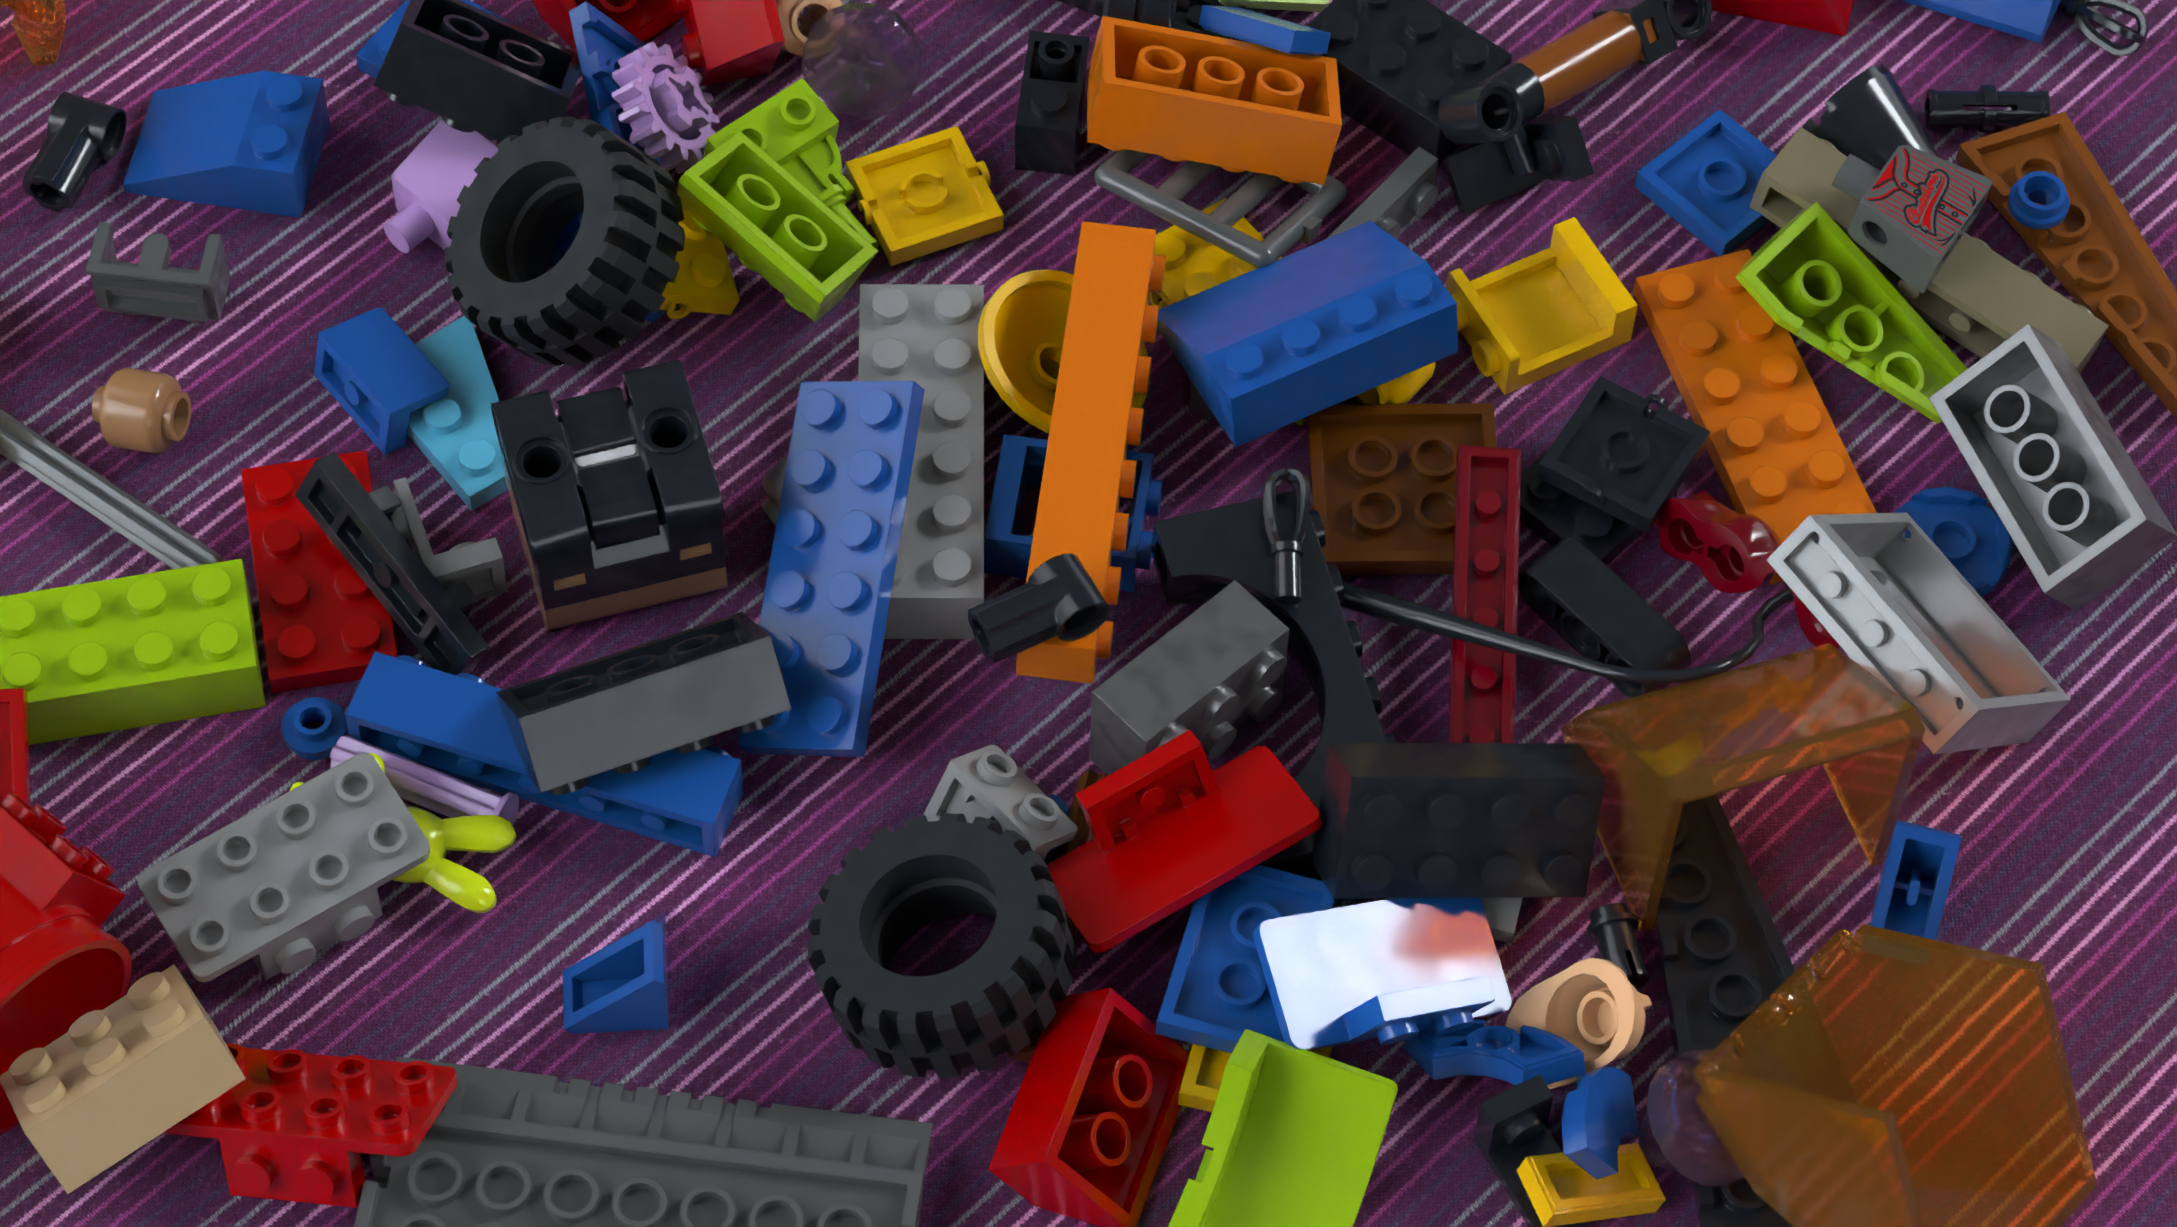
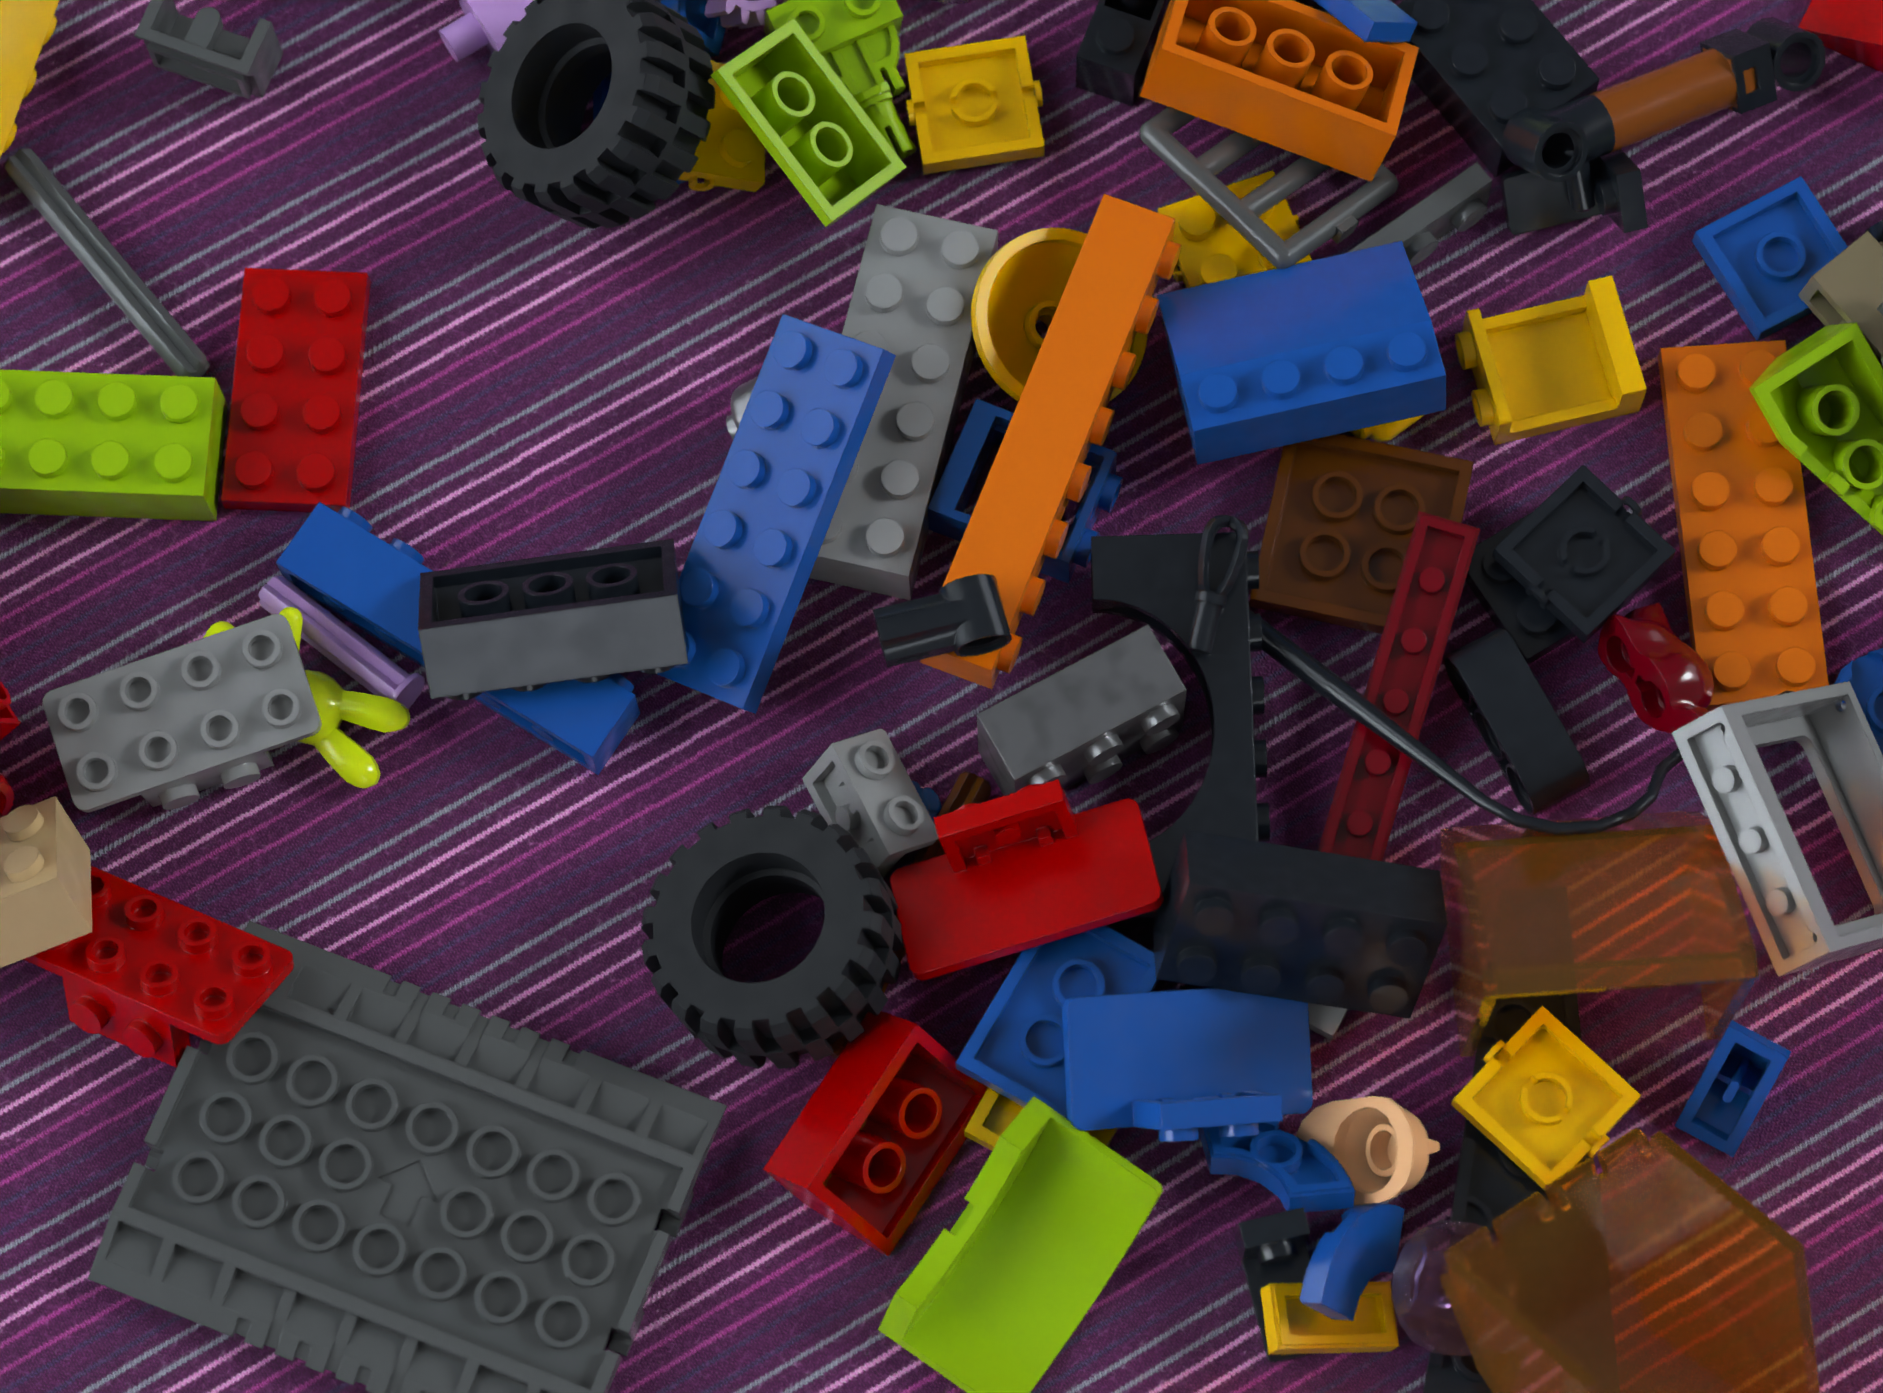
camera: 20 degrees right, 15 degrees up
medium nougat head [92,368,191,454] -> none
blue plate [281,697,348,761] -> none
black hinge [295,451,490,675] -> none
blue panel [314,307,450,455] -> none
light grey bracket [391,477,508,600] -> none
medium azure wing [407,316,507,511] -> none
black piece [491,360,727,631] -> none
blue slope [563,912,669,1034] -> none
black pin [1586,903,1650,989] -> none
none -> yellow plate [1451,1006,1641,1195]

